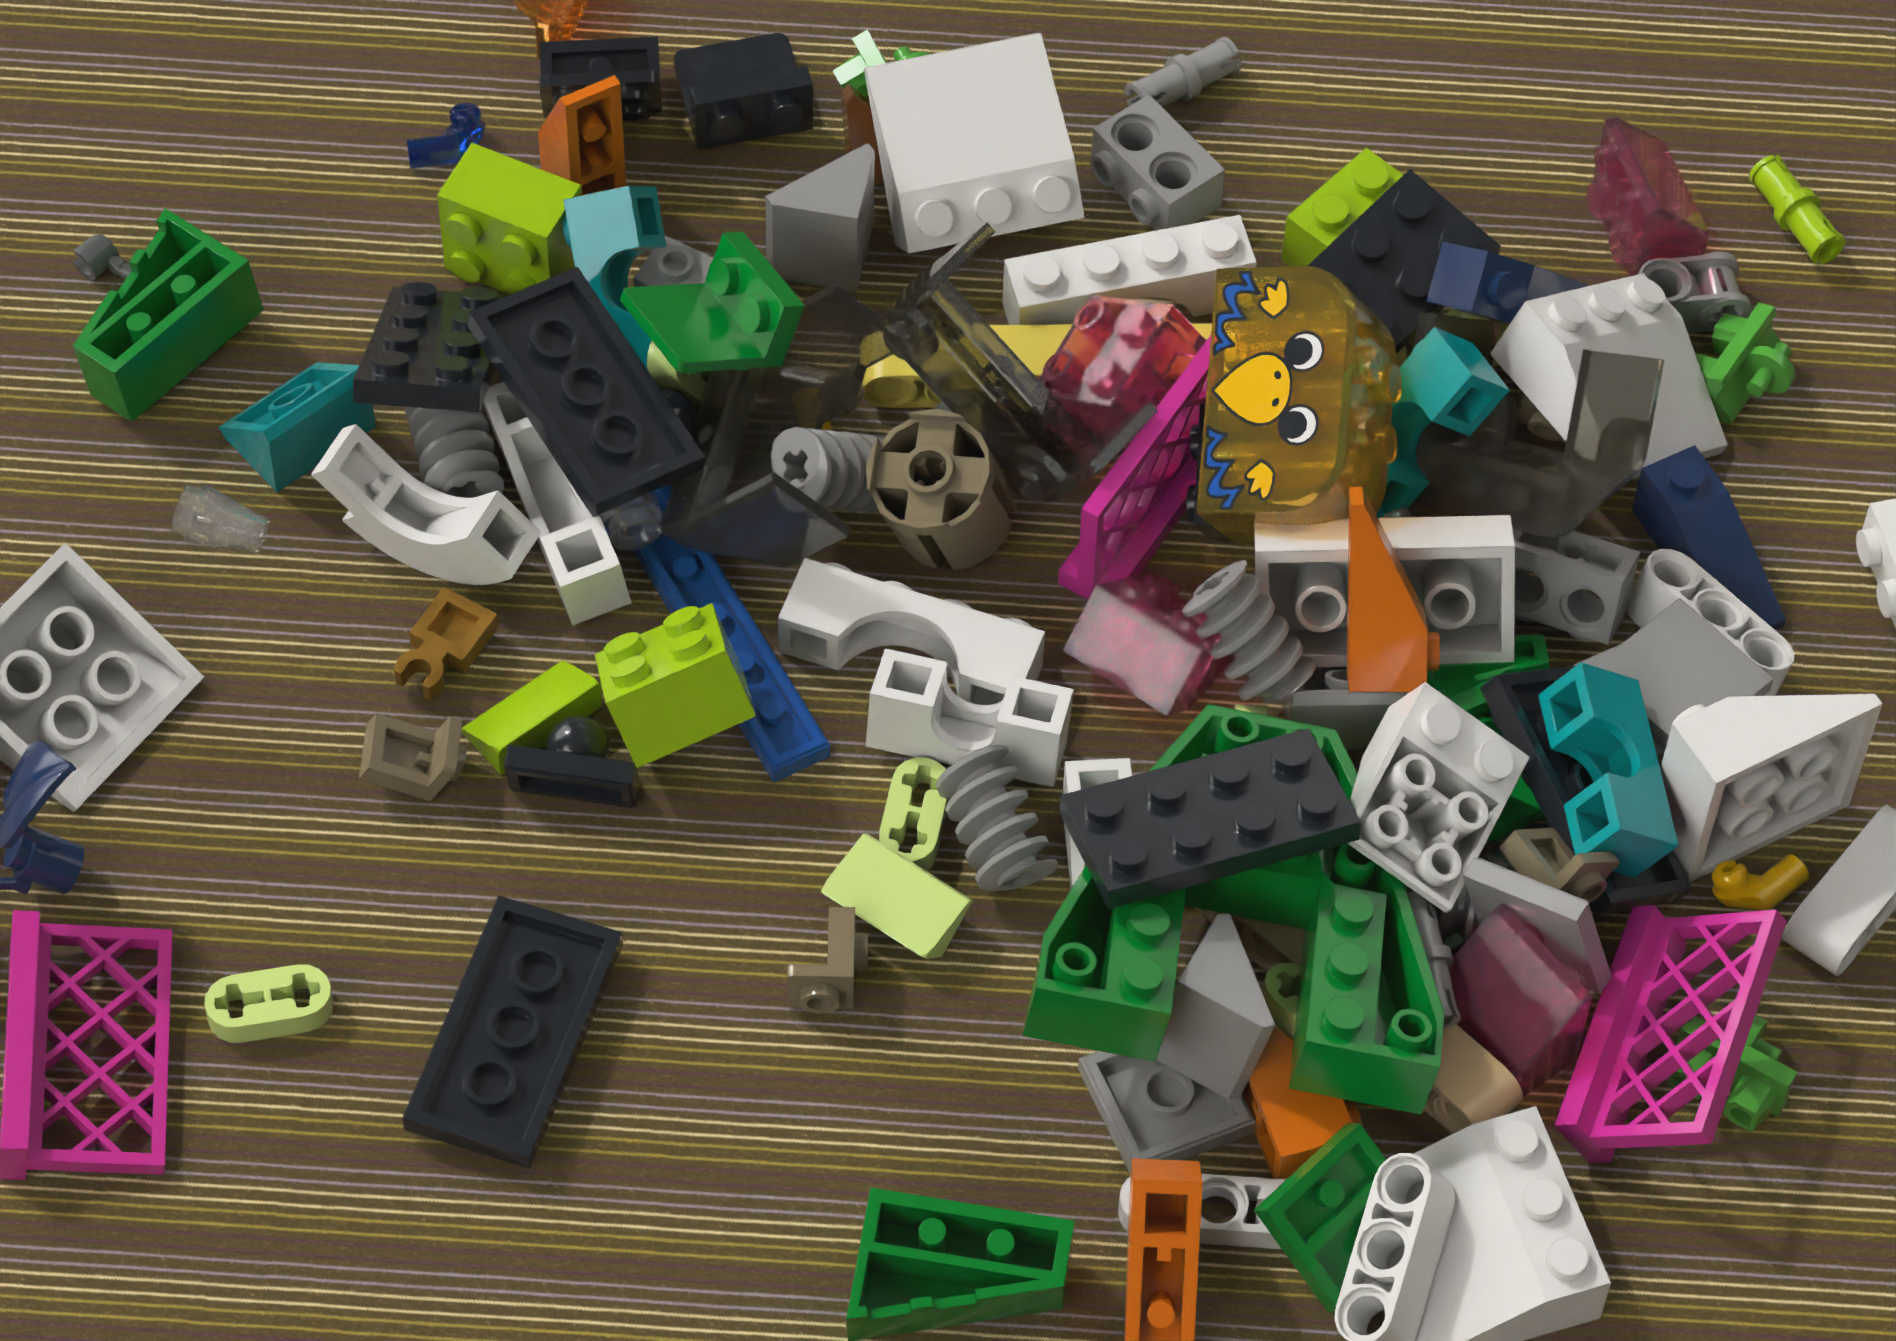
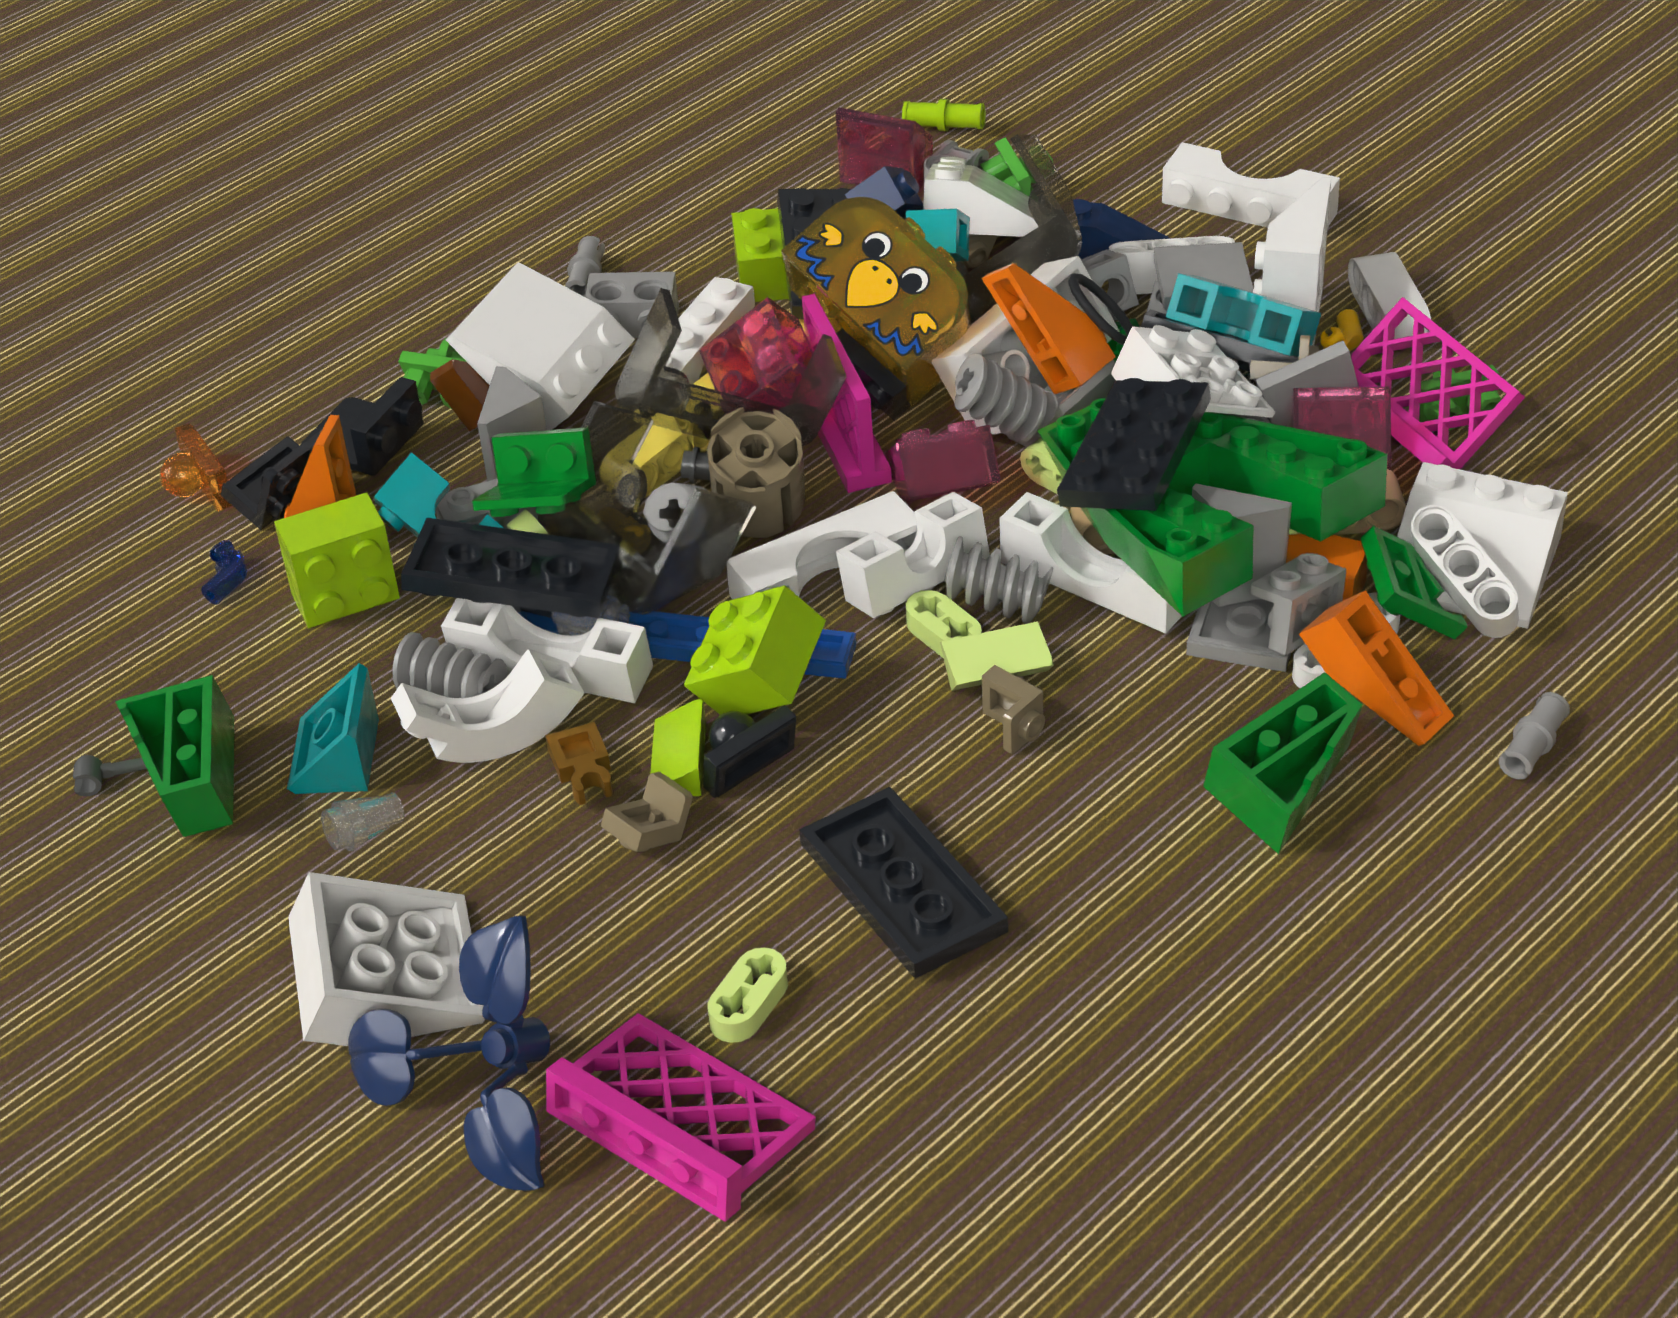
camera: 45 degrees left, 15 degrees down
black plate [353,282,508,412] -> none
none -> black piece [1068,273,1133,345]
none -> light grey bracket [1250,553,1347,655]

